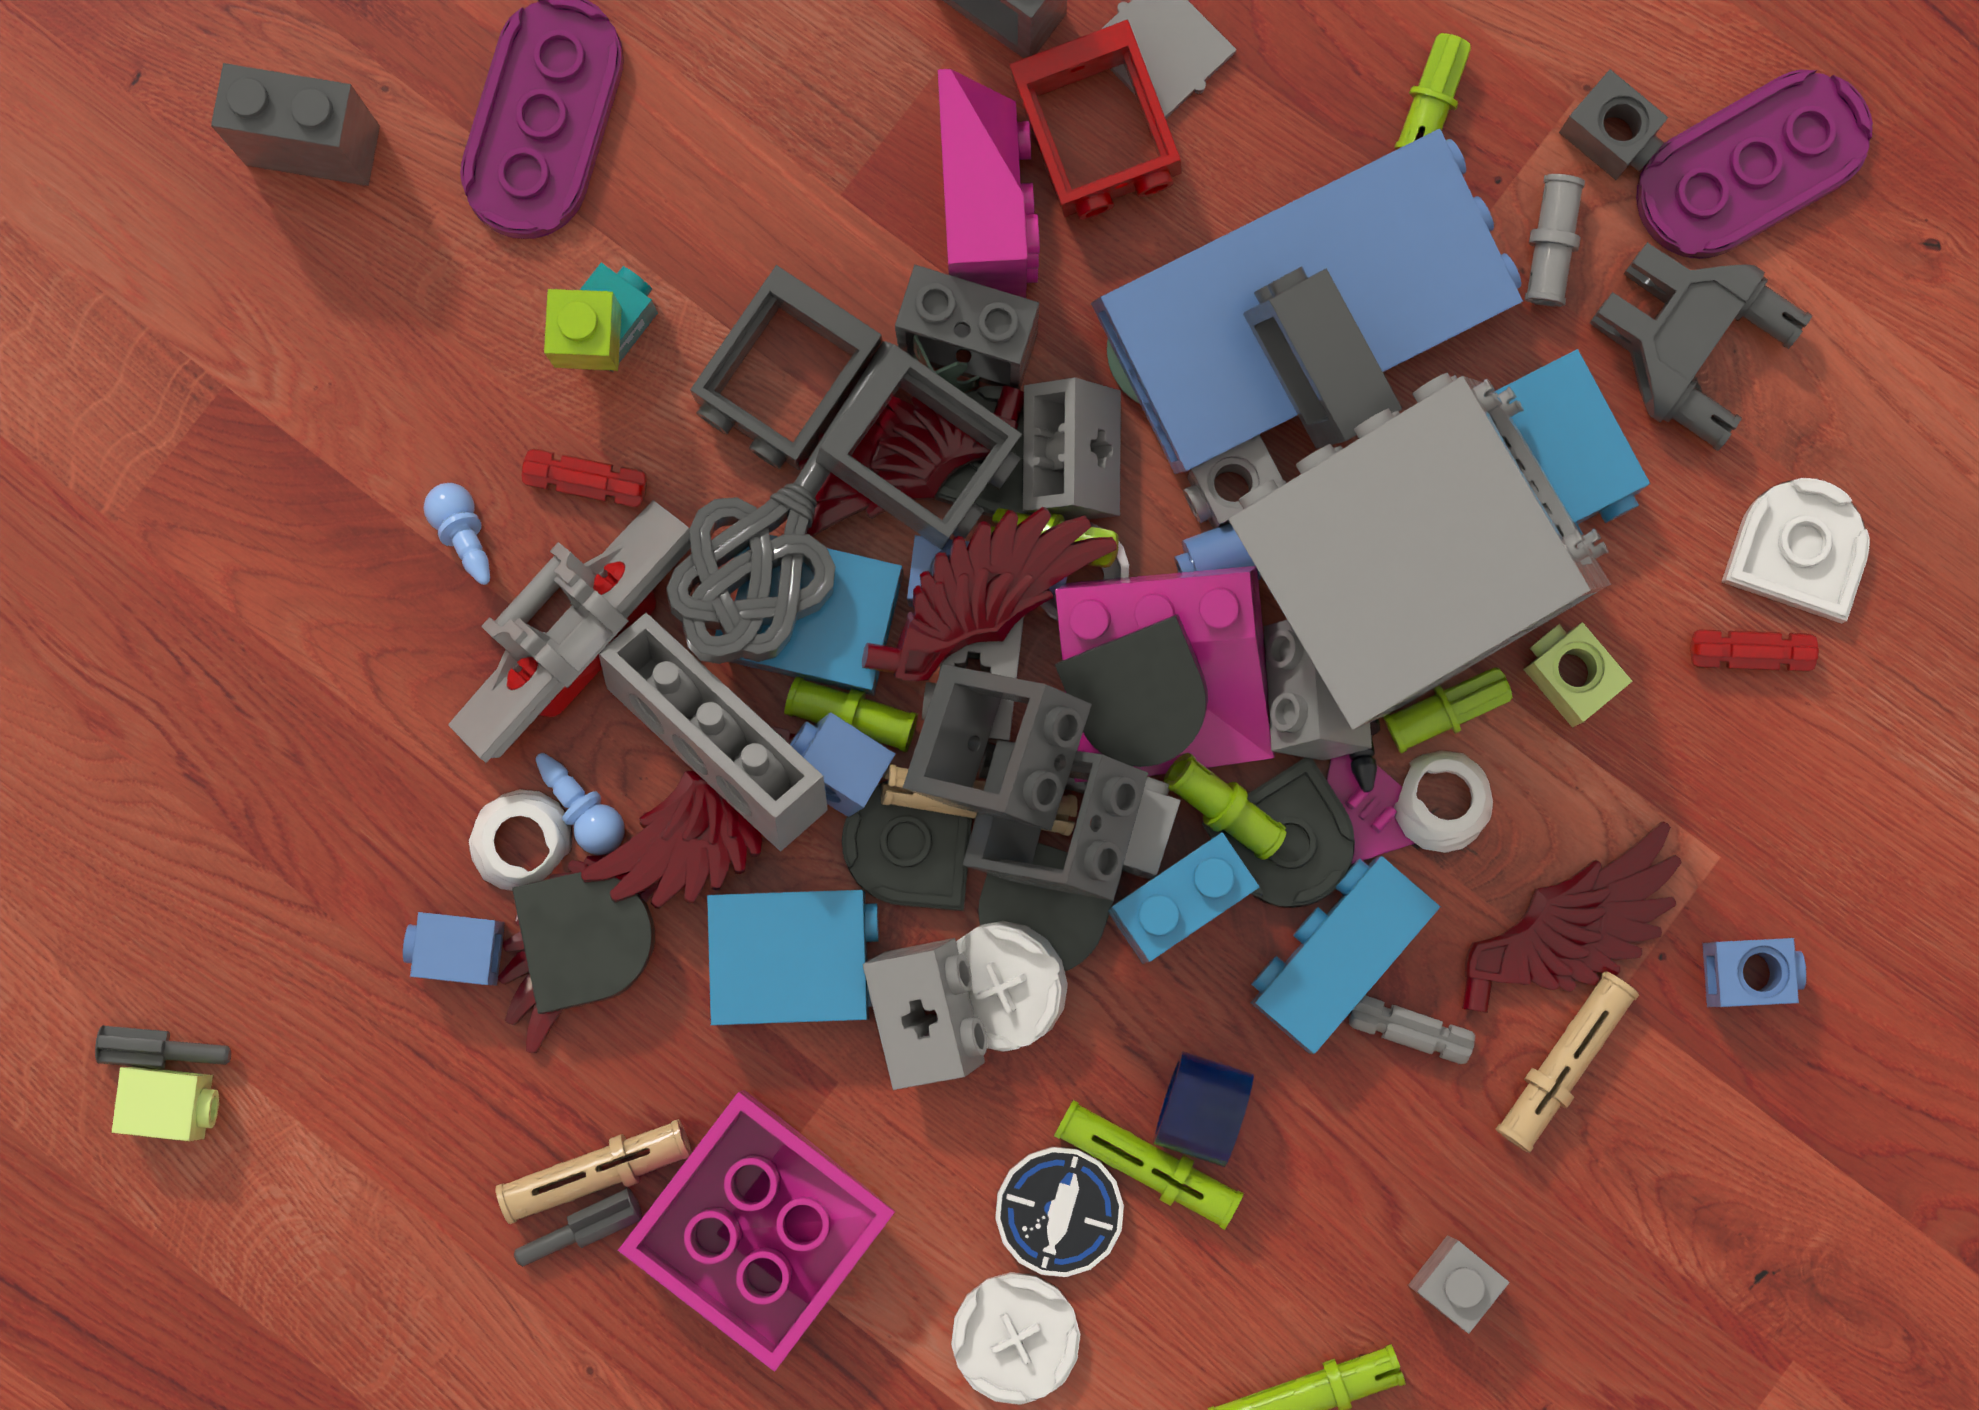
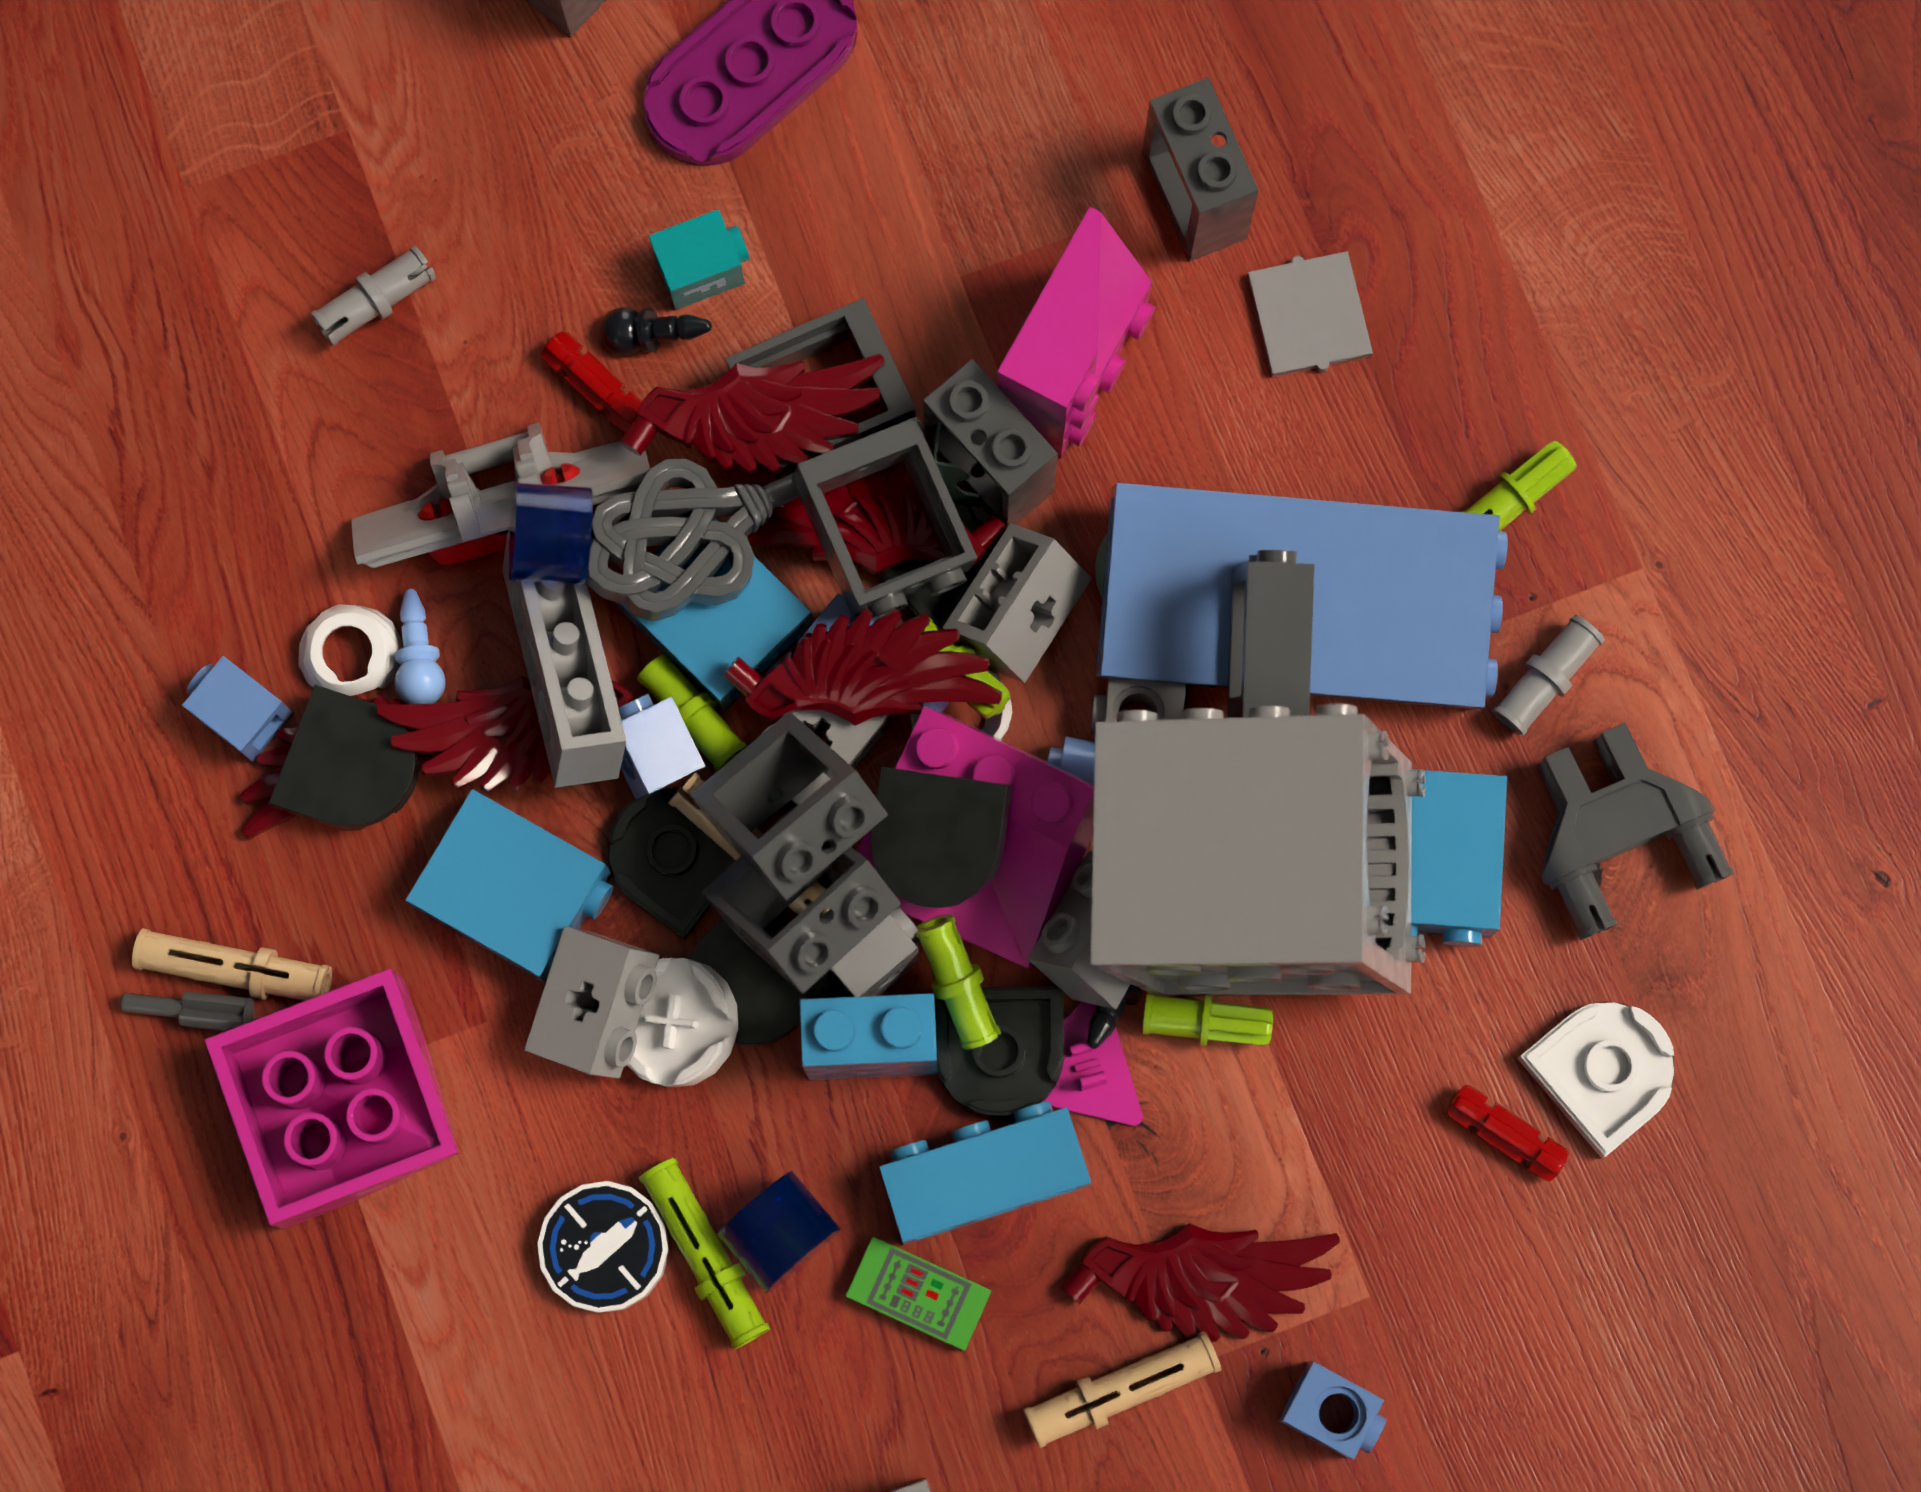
camera: 30 degrees right, 5 degrees down
light blue bar [424,483,490,585] -> none
lime brick [544,289,622,371] -> none
white tile [951,1272,1080,1405] -> none
red window [1009,19,1182,220] -> none
light grey axle [1349,995,1475,1064] -> none
white piece [1394,751,1493,853] -> none
yellowish green brick [1523,622,1632,728] -> none
dark grey brick [1559,69,1669,180] -> none
magenta tile [1636,70,1873,259] -> none
none -> light grey pin [310,245,437,347]
none -> clear blue piece [509,482,593,585]
none -> black bar [599,307,712,357]
none -> dark red animal [619,354,885,474]
none -> bright green tile [846,1237,992,1351]

